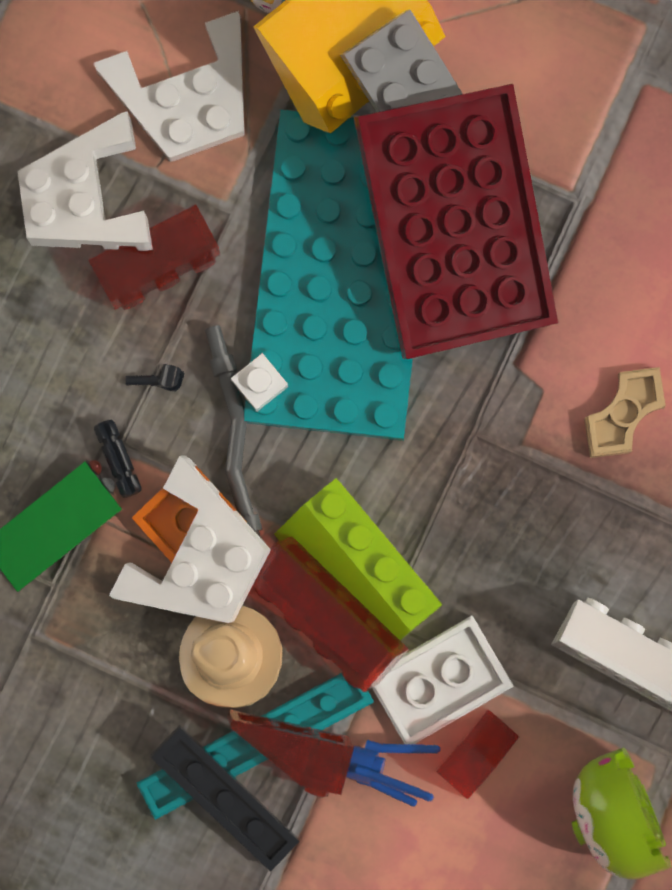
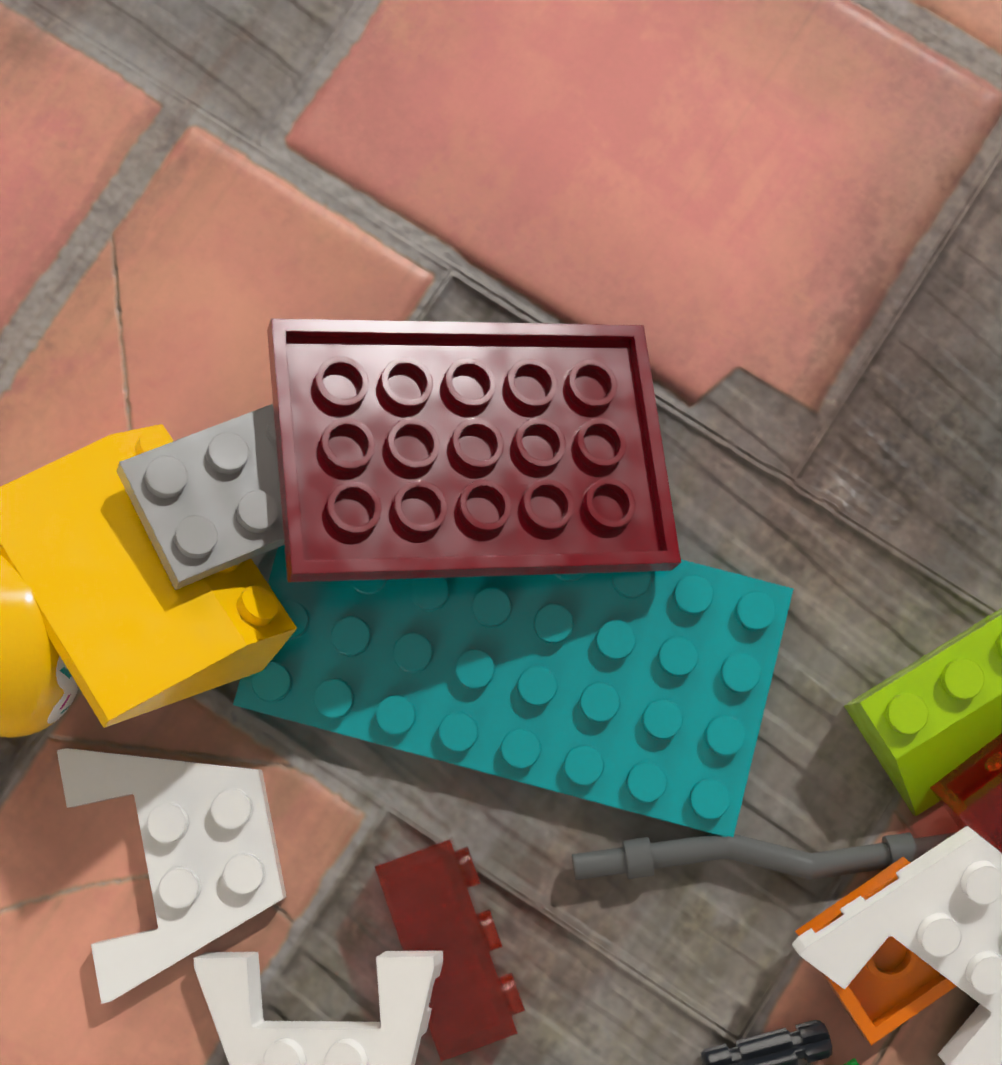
camera: 80 degrees left, 0 degrees up
black hand [126,364,185,392] -> none
white plate [231,353,288,412] -> none
tan tile [584,367,666,458] -> none

